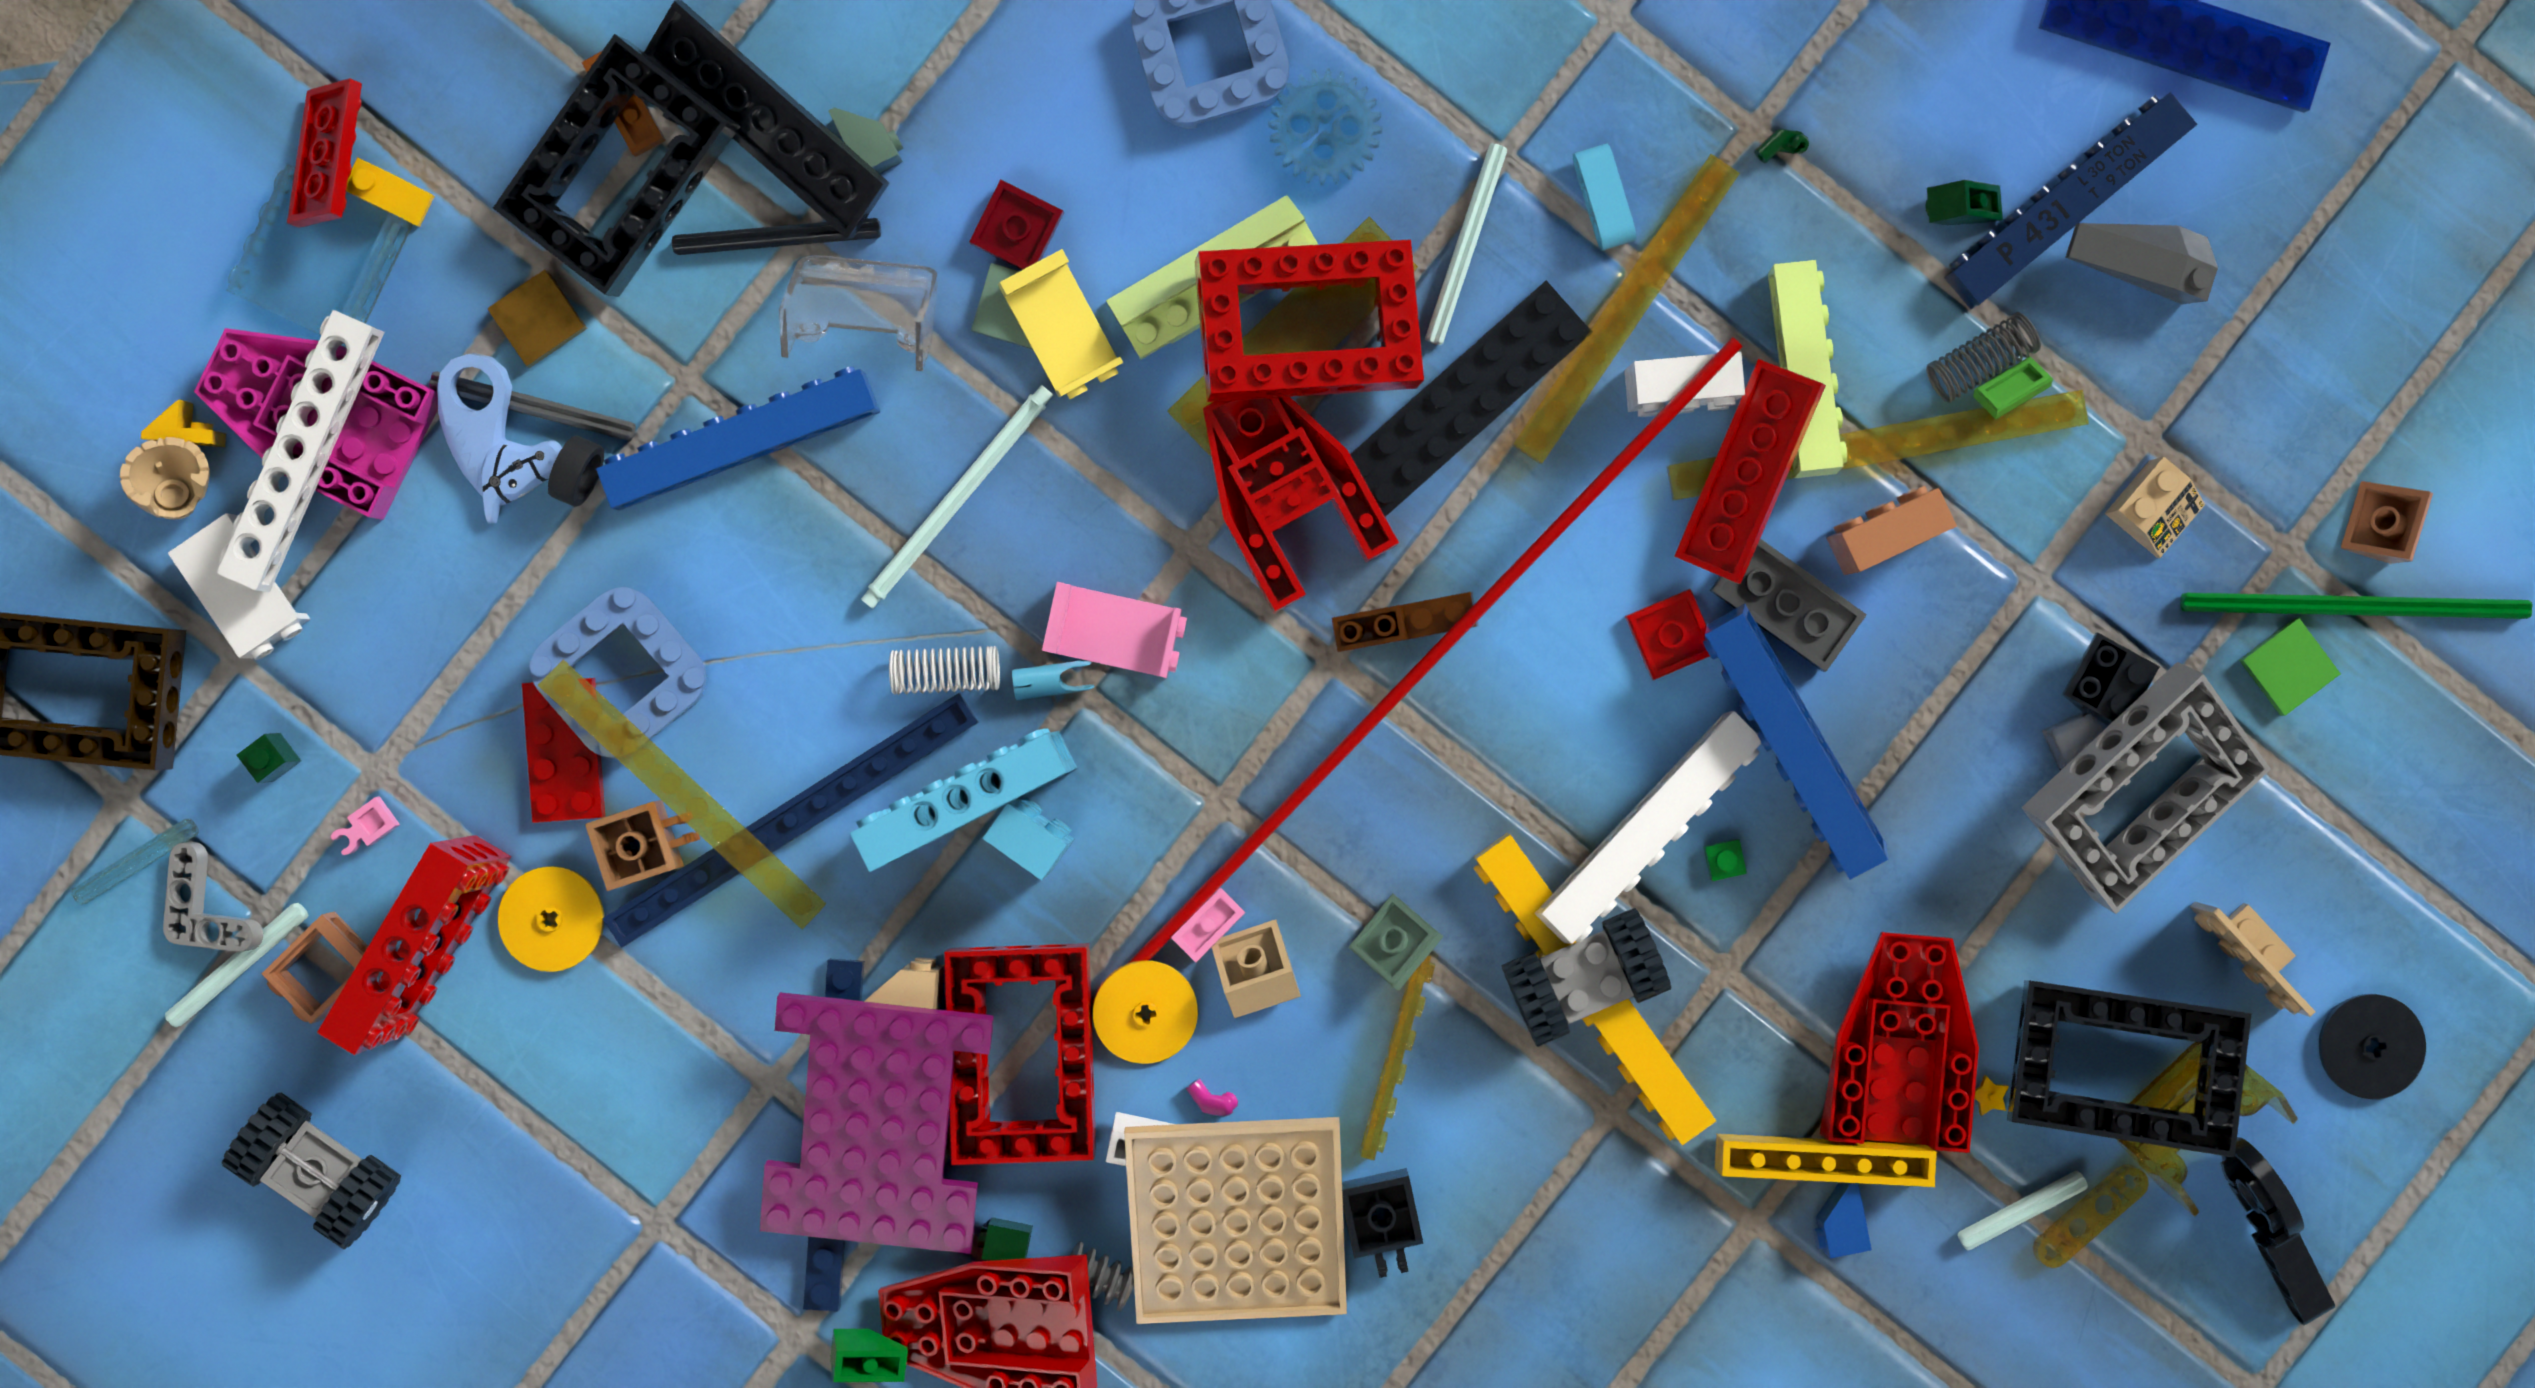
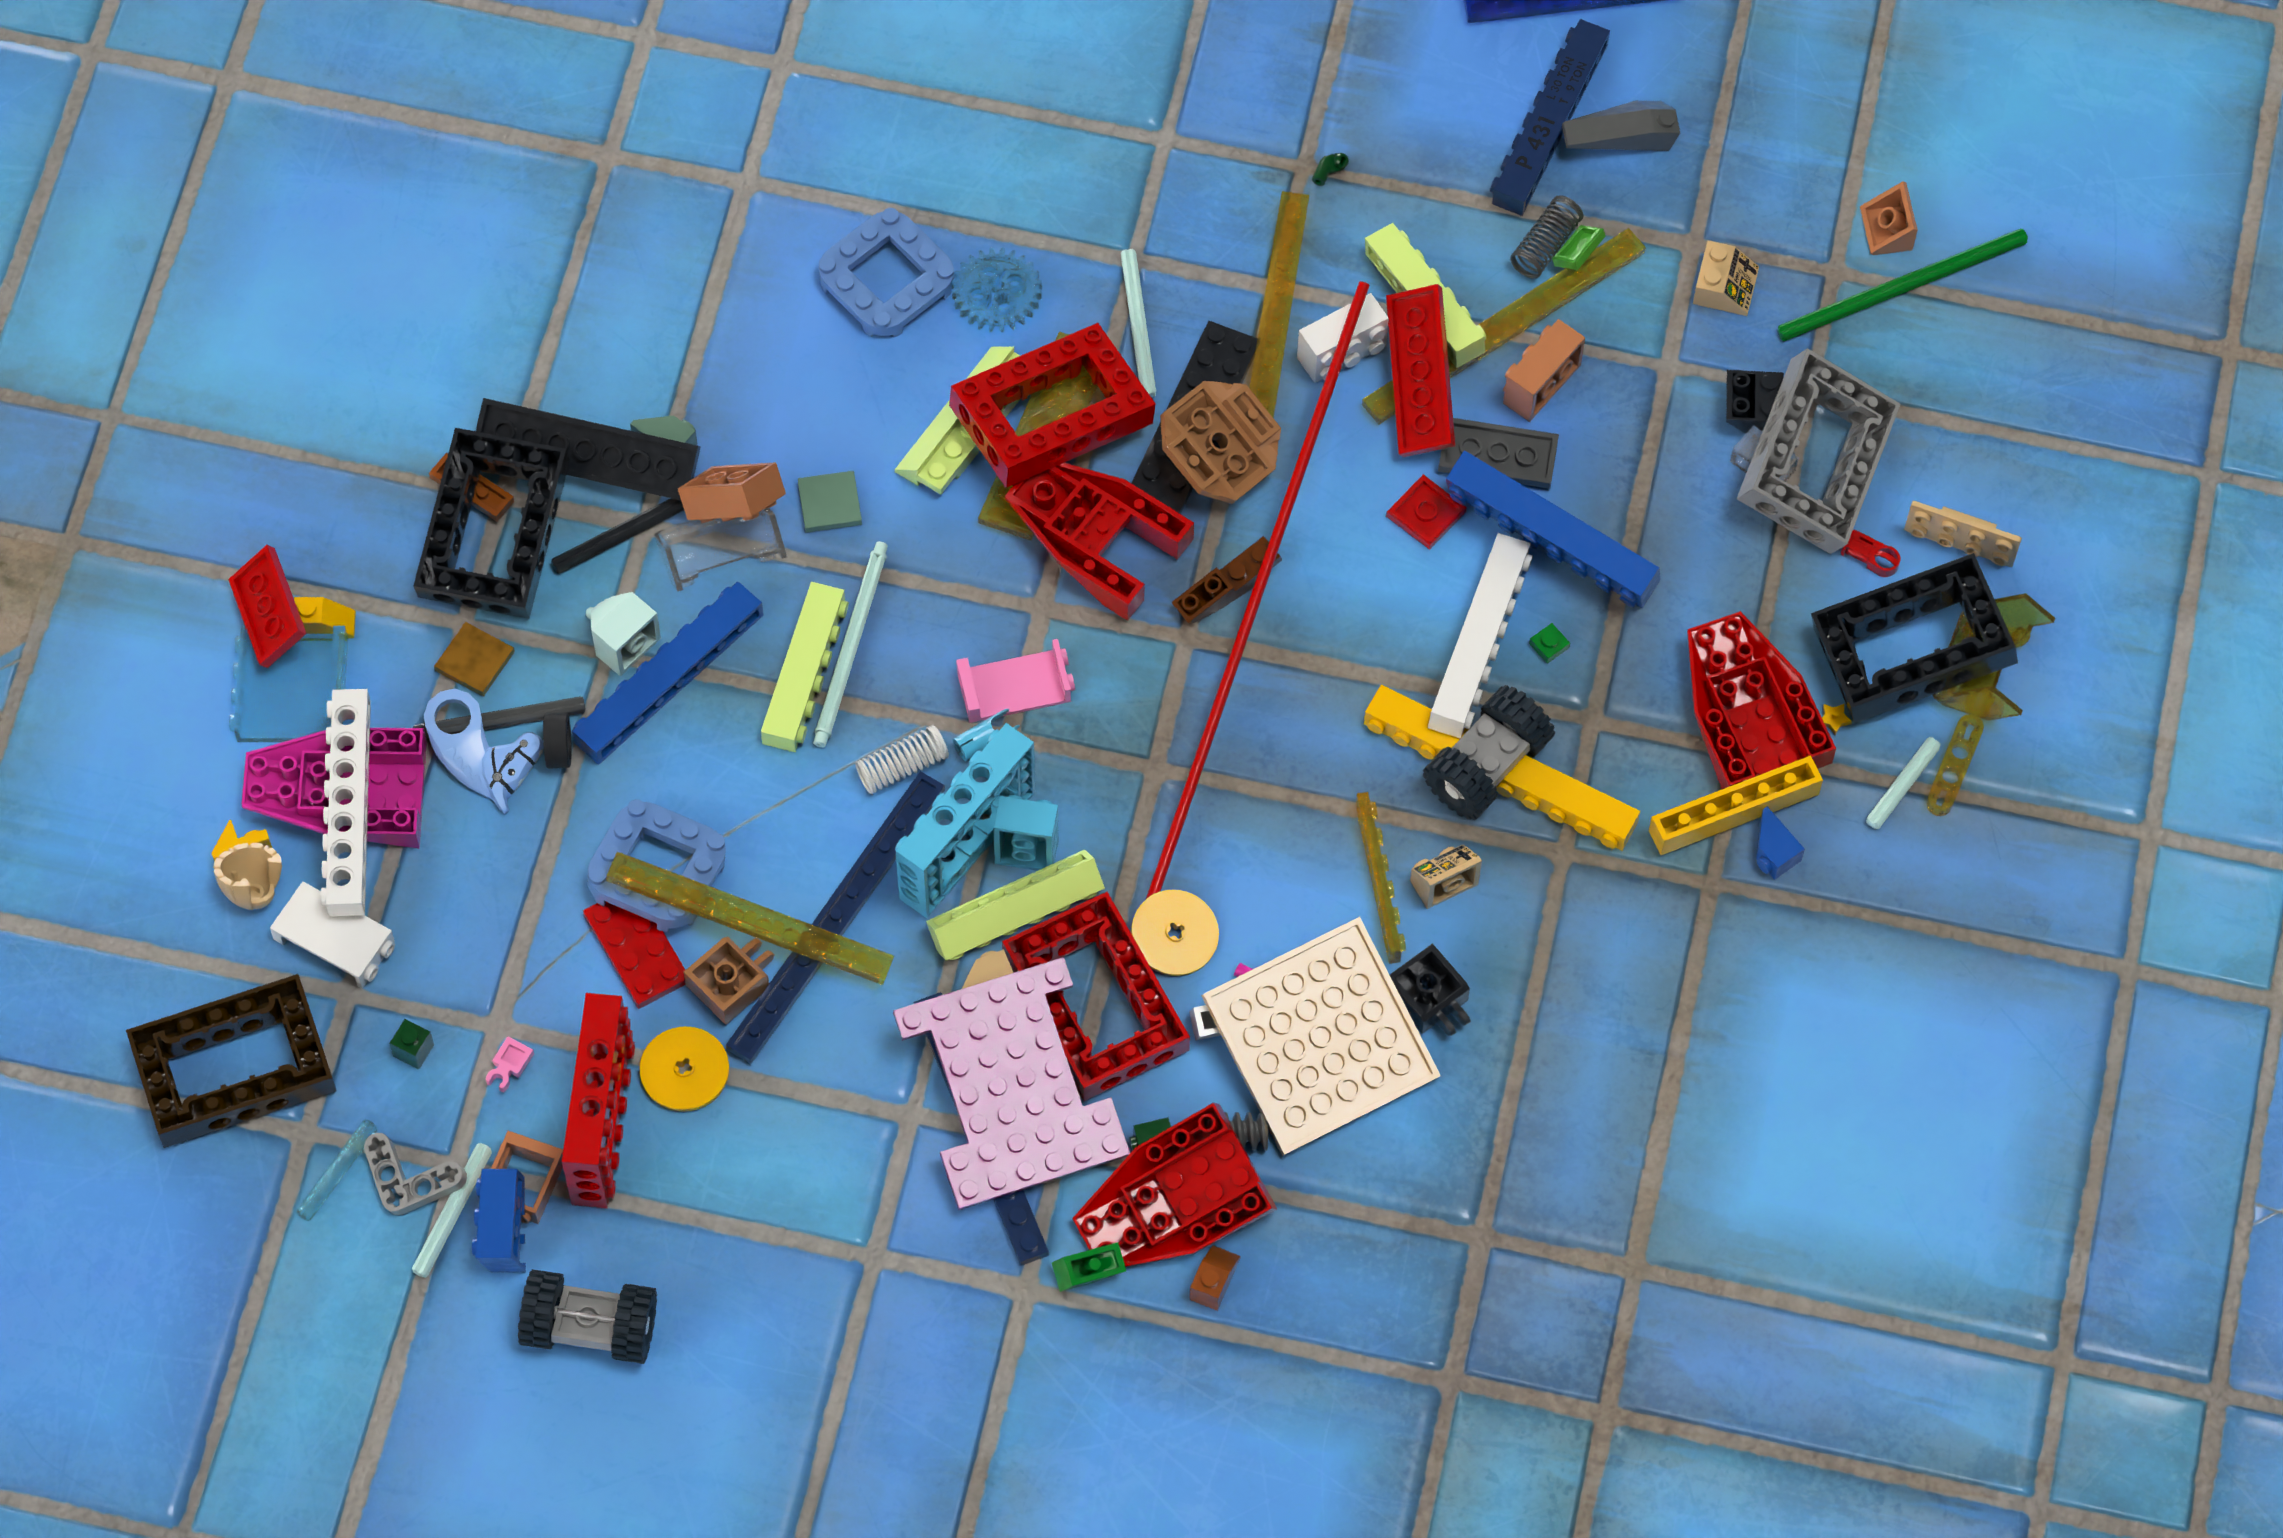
camera: 30 degrees left, 25 degrees down
dark red plate [969,179,1064,270] -> none
light yellow panel [998,249,1123,400] -> none
bright pink plate [1171,888,1246,963] -> none
tan slope [1212,919,1301,1018] -> none
sand green tile [1349,893,1444,991] -> none
medium azure beam [1573,143,1636,251] -> none
dark green slope [1925,180,2003,225] -> none
black beam [2220,1137,2335,1326] -> none
bright green tile [2239,618,2341,716] -> none
black piece [2319,994,2426,1099] -> none
none -> blue wedge [472,1169,526,1272]
none -> light aqua piece [586,592,661,677]
none -> nougat brick [678,462,786,523]
none -> yellowish green brick [761,582,849,752]
none -> yellowish green brick [926,850,1105,960]
none -> medium nougat piece [1160,381,1281,504]
none -> tan slope [1410,845,1482,909]
none -> red piece [1841,530,1901,577]

